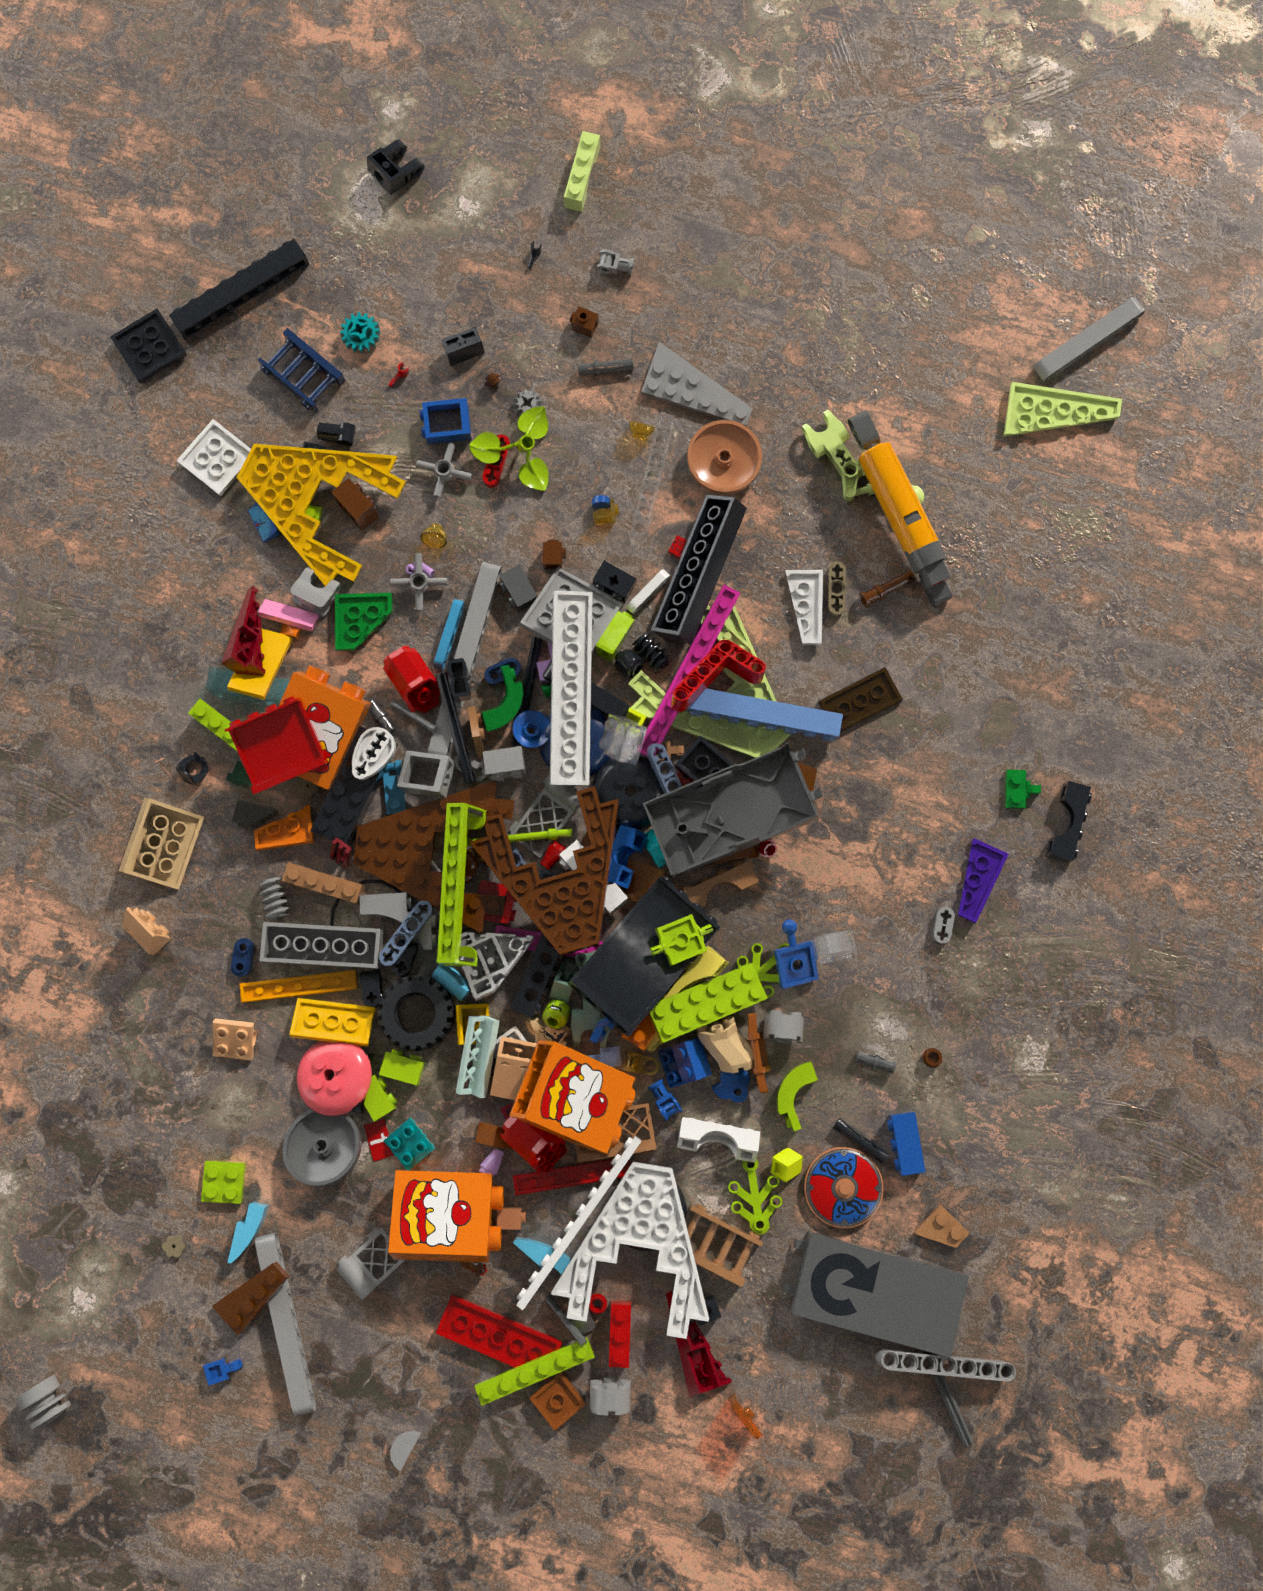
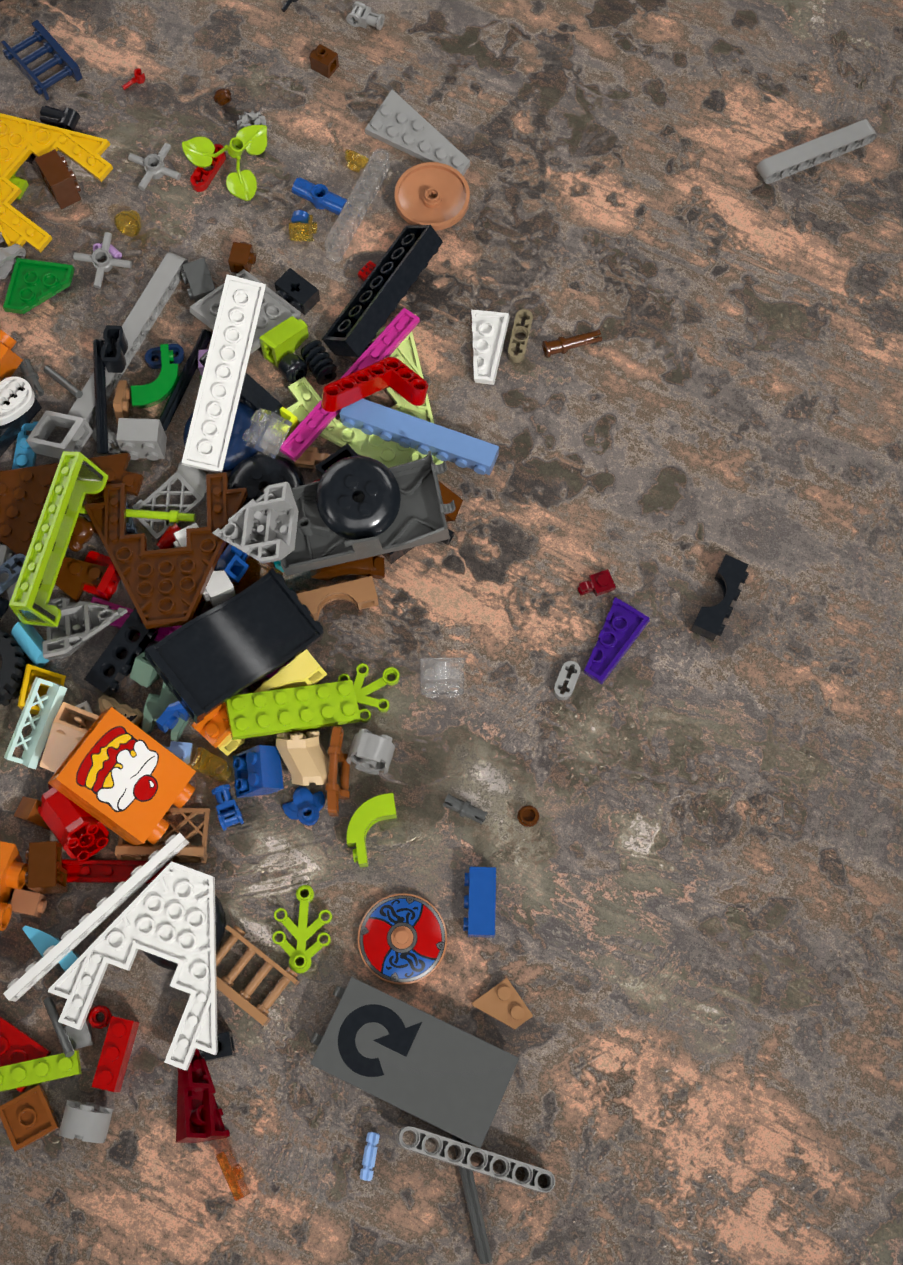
camera: 10 degrees right, 10 degrees down
teal gear [340,312,381,353] -> none
red brick [383,646,441,713] -> none
blue window [419,398,472,445] -> none
dark azure beam [433,599,464,671] -> none
black hinge [441,327,485,366] -> none
lavender cone [479,1148,504,1177] -> none
blue dish [513,710,550,748] -> none
lime head [542,1000,570,1029] -> none
dark grey pin [577,359,634,376] -> none
white beam [626,569,671,615] -> none
sand blue beam [647,743,682,794] -> none
lime plate [650,914,713,966] -> none
white arch [677,1117,760,1163] -> none
red plate [758,839,777,858] -> none
neon yellow panel [771,1148,803,1182] -> none
blue plate [774,919,819,989] -> none
yellowish green piece [801,410,925,505] -> none
dark brown tile [818,667,903,733] -> none
black pin [833,1118,889,1164] -> none
piece [847,411,952,607] -> none
yellowish green wing [1003,382,1122,437] -> none
green hinge [1005,769,1041,809] -> none
none -> reddish brown brick [25,841,67,894]
none -> light grey wedge [213,482,299,563]
none -> blue piece [292,178,349,216]
none -> black brick [316,456,401,540]
none -> light blue axle [360,1132,380,1181]
none -> dark red plate [577,569,616,596]

